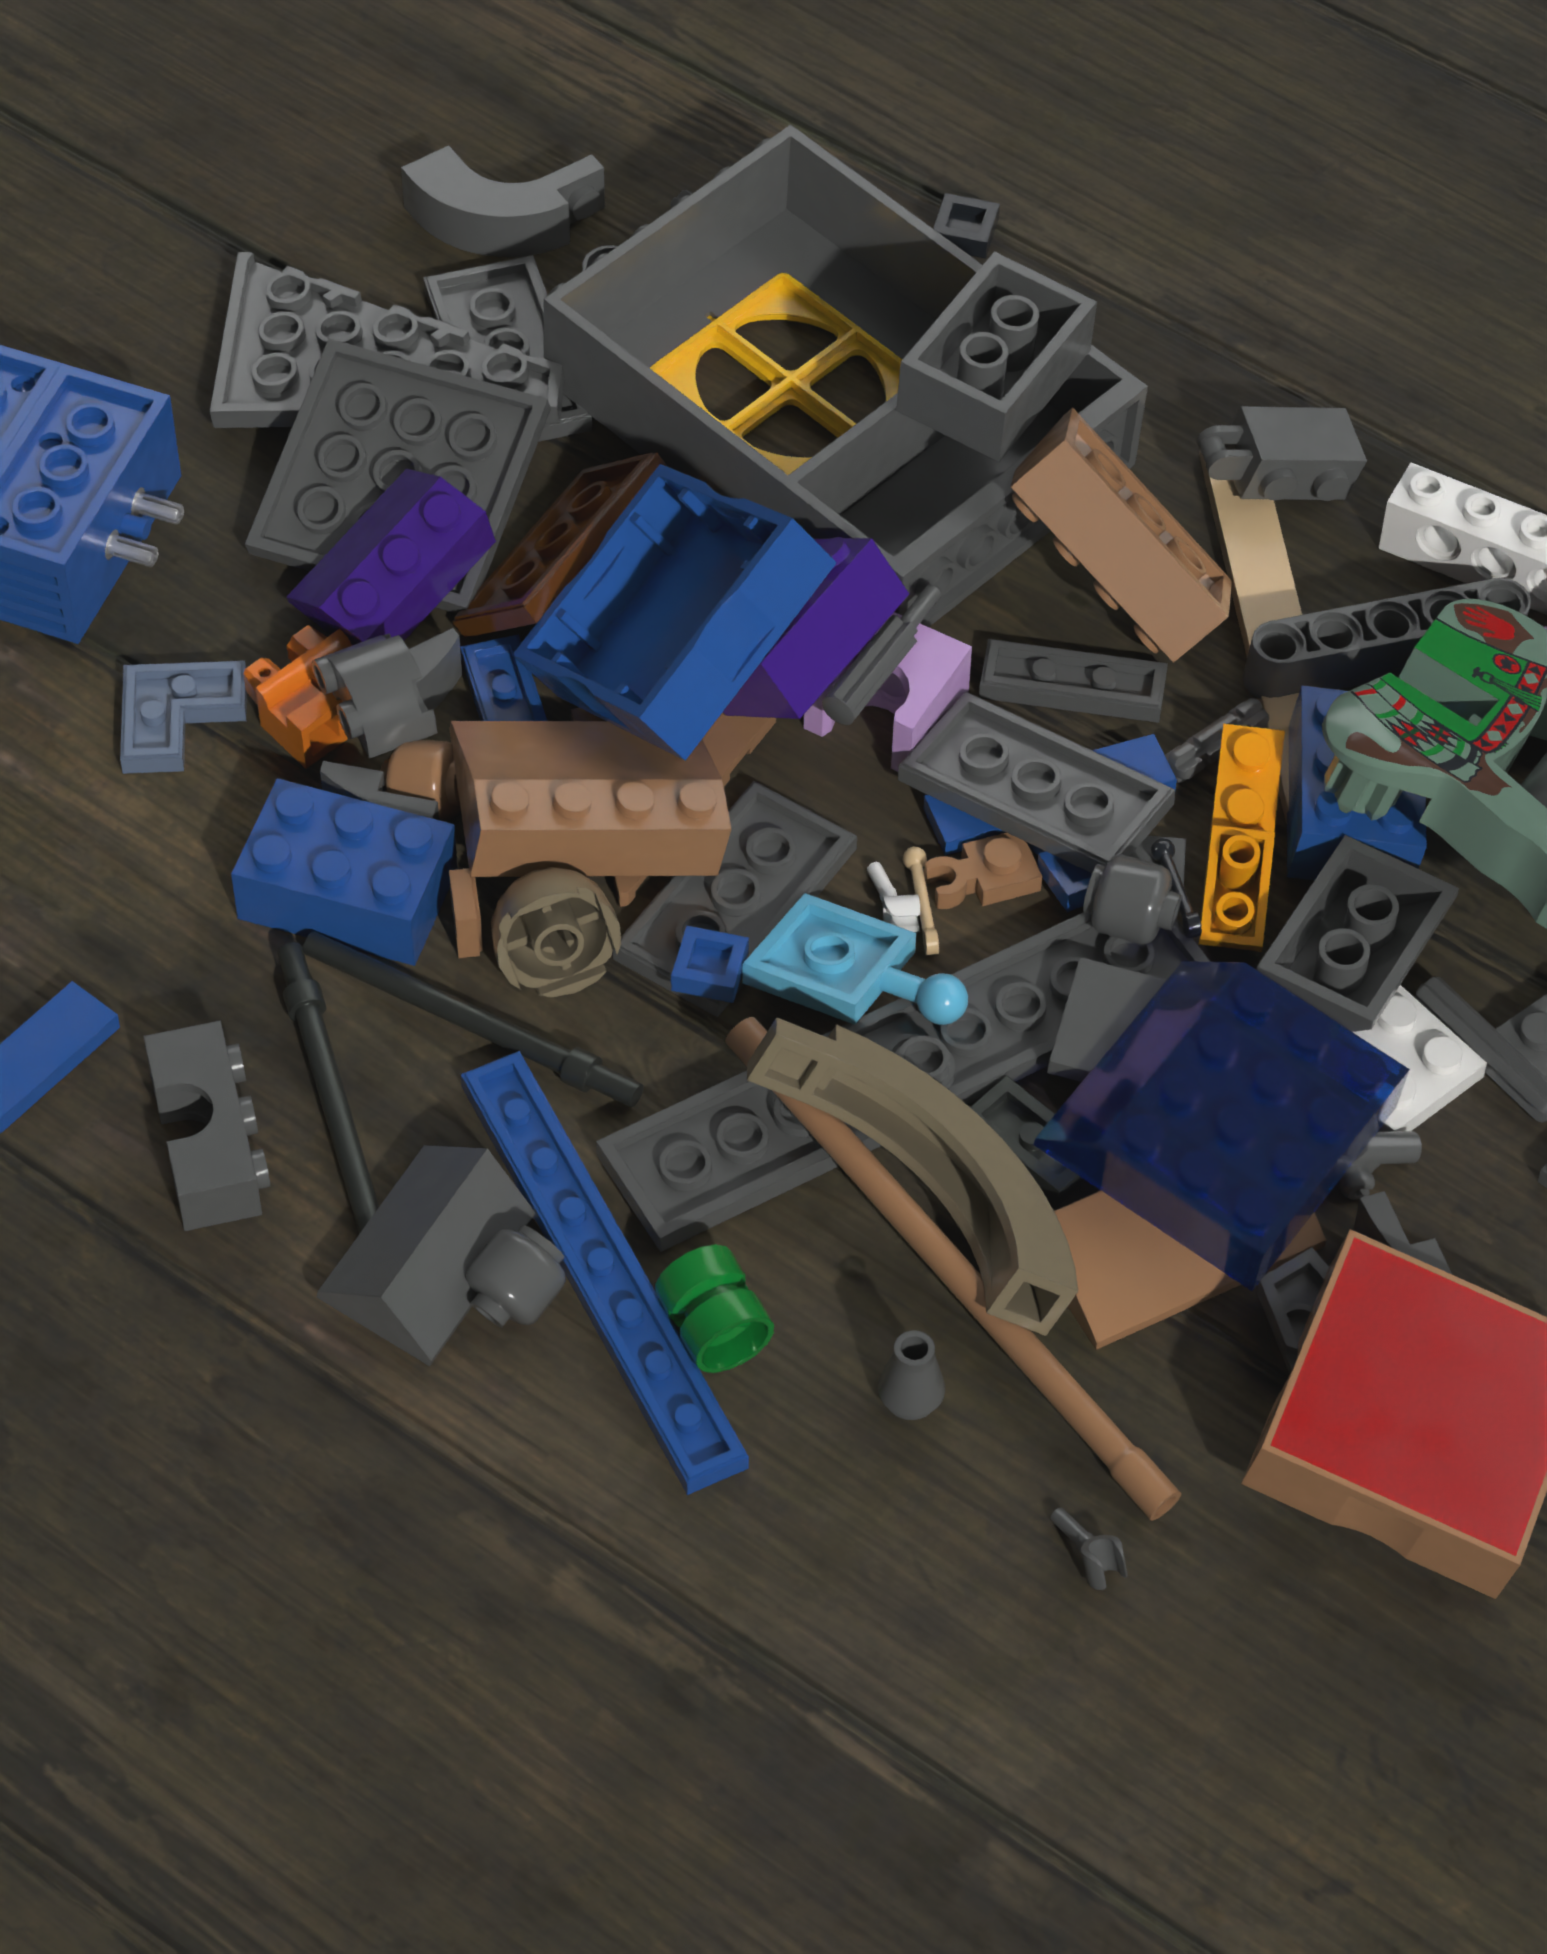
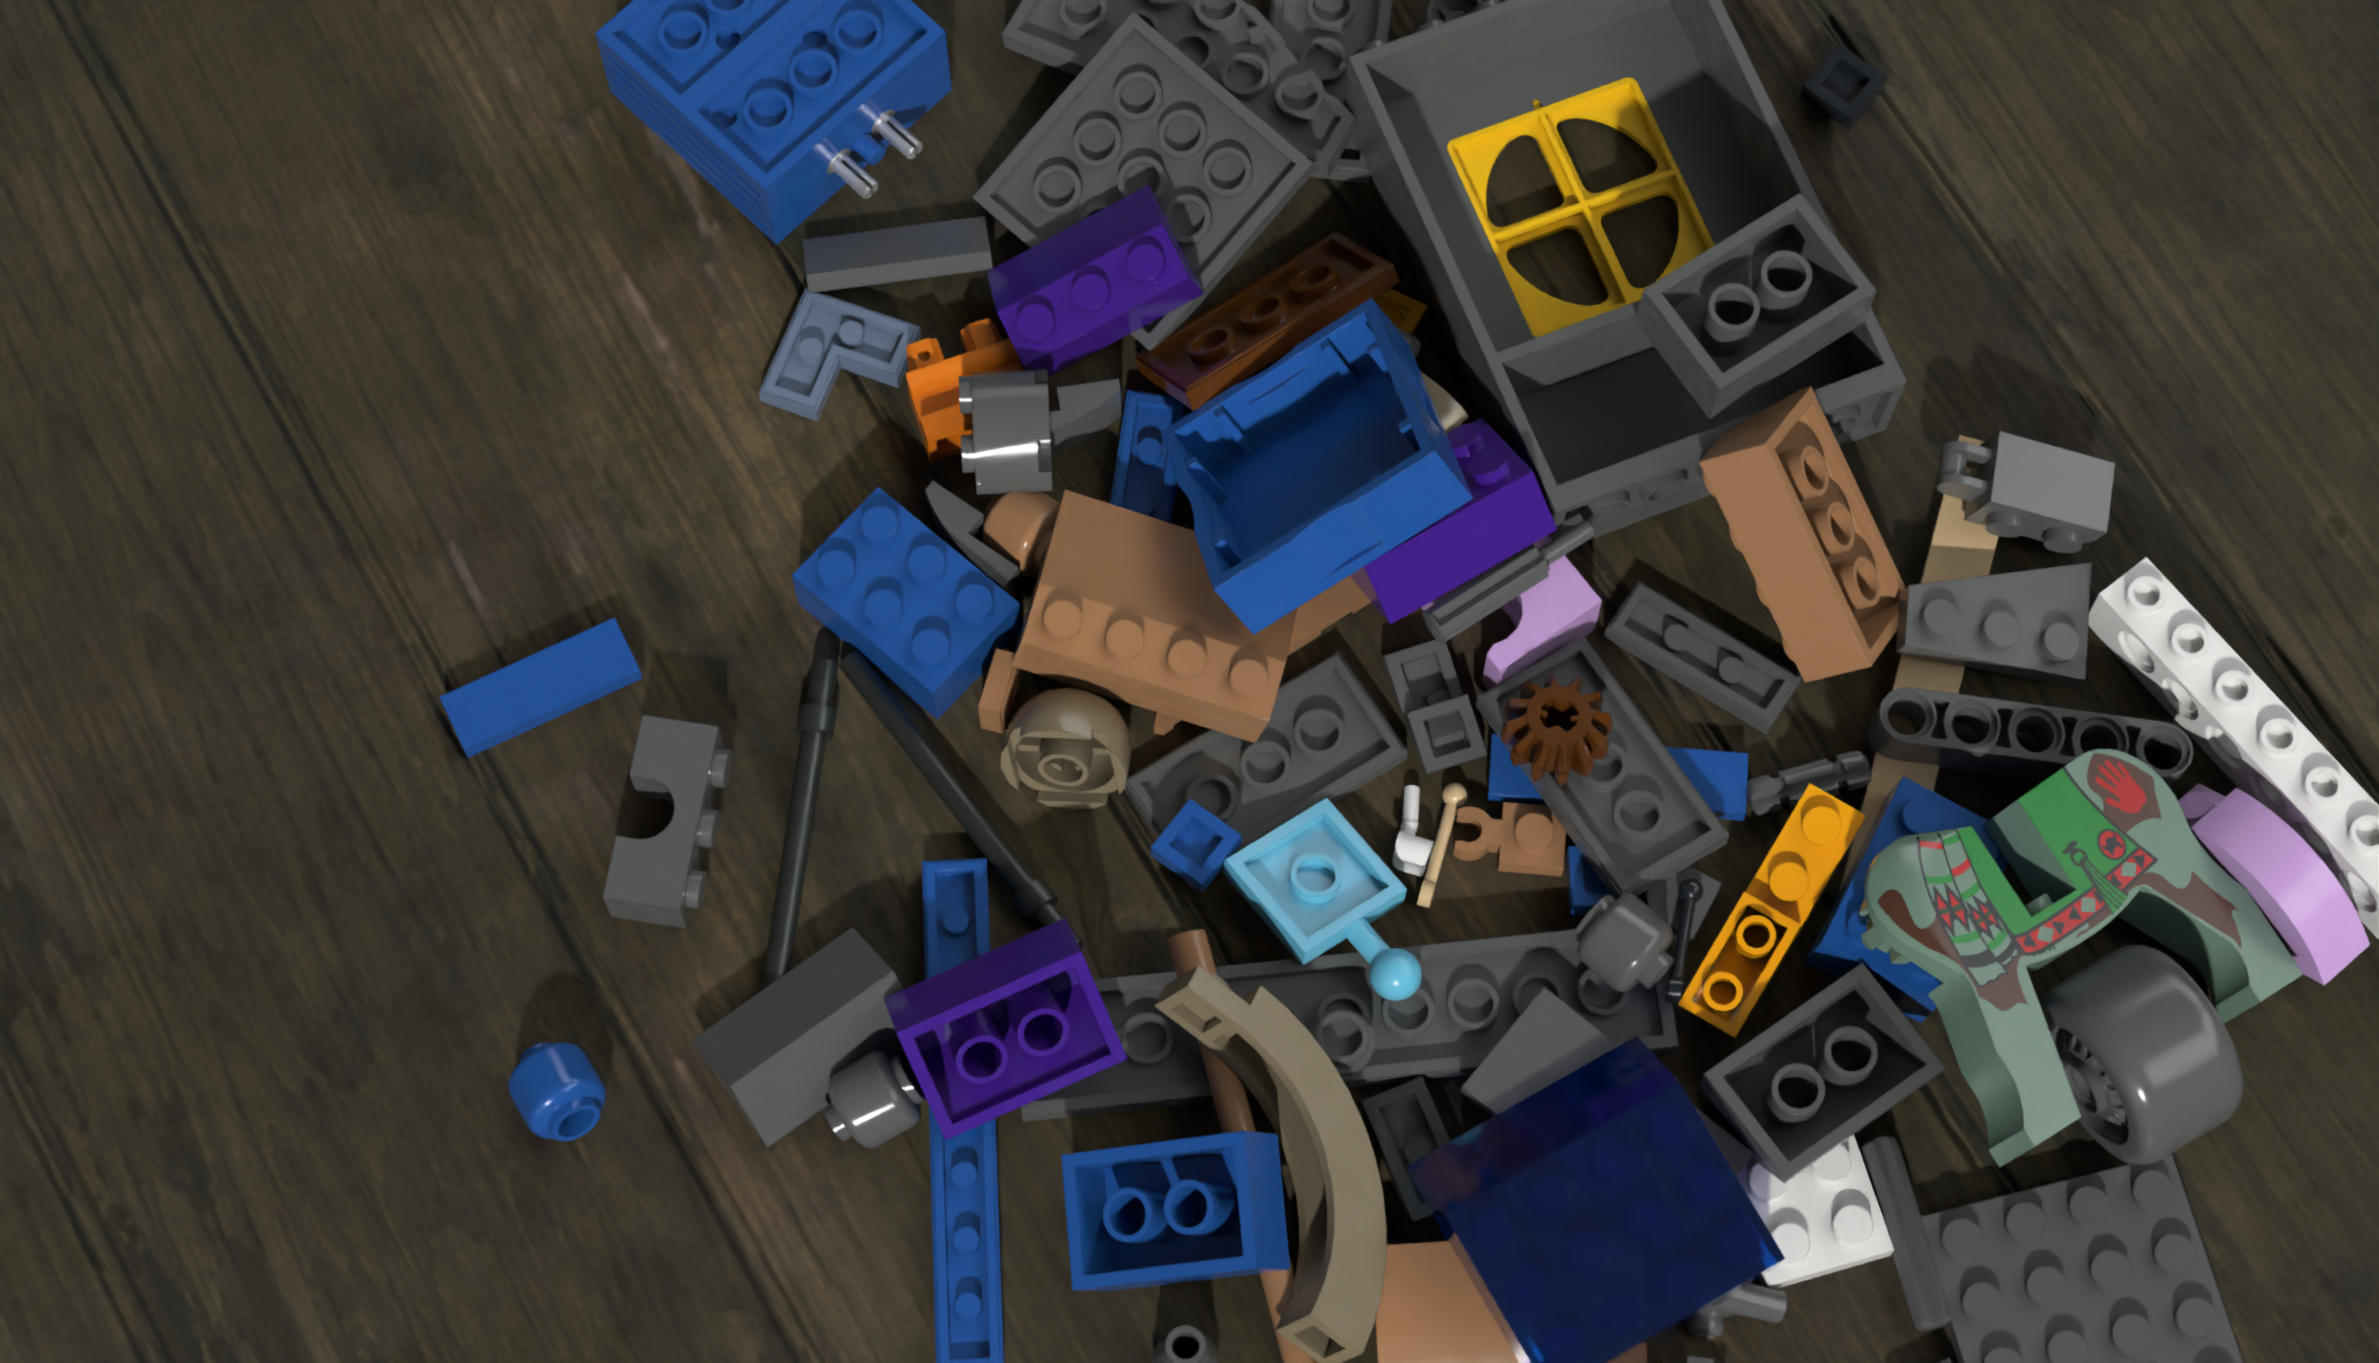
camera: 25 degrees right, 15 degrees up
green wheel [655,1244,774,1373] -> none
none -> blue head [508,1042,606,1142]
none -> dark grey tile [803,216,993,293]
none -> dark purple slope [883,918,1128,1140]
none -> blue brick [1061,1131,1290,1291]
none -> dark grey slope [1381,640,1487,775]
none -> reddish brown gear [1501,671,1613,786]
none -> dark grey wing [1896,562,2092,688]

